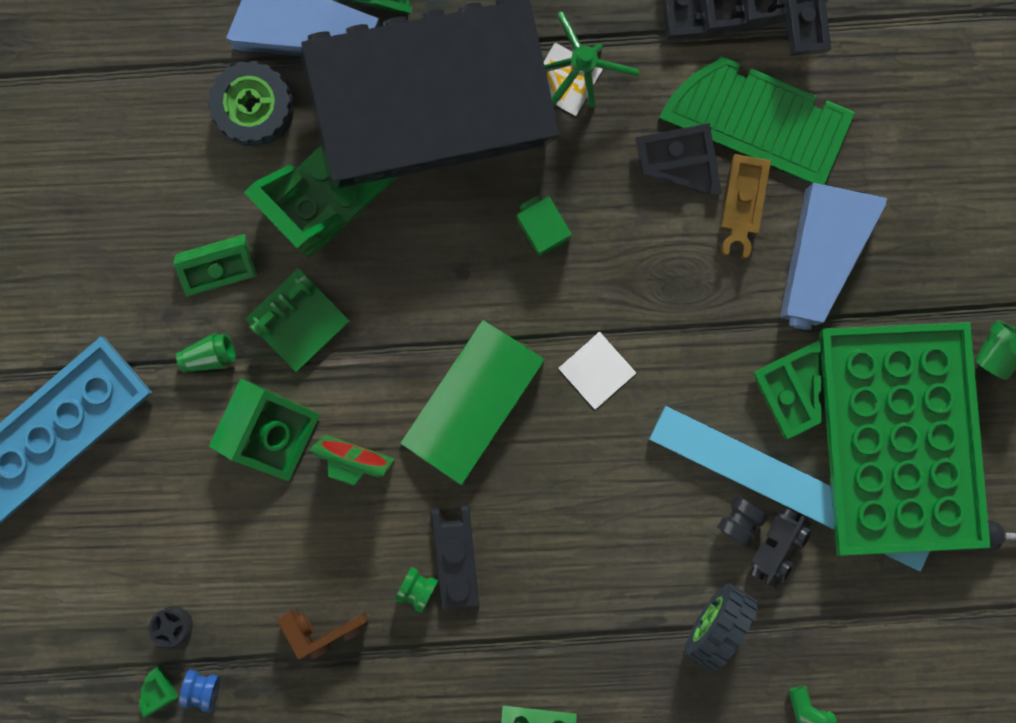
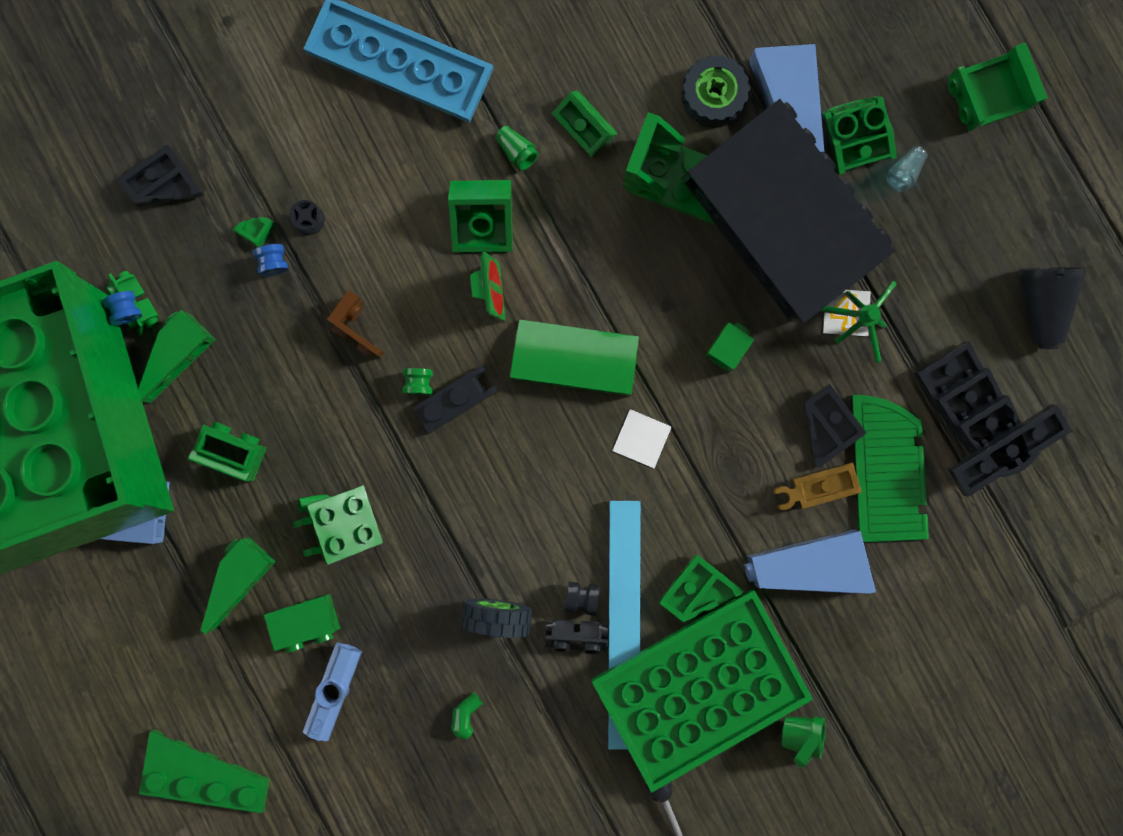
camera: 60 degrees right, 0 degrees up
green hinge [245,268,350,373] -> none

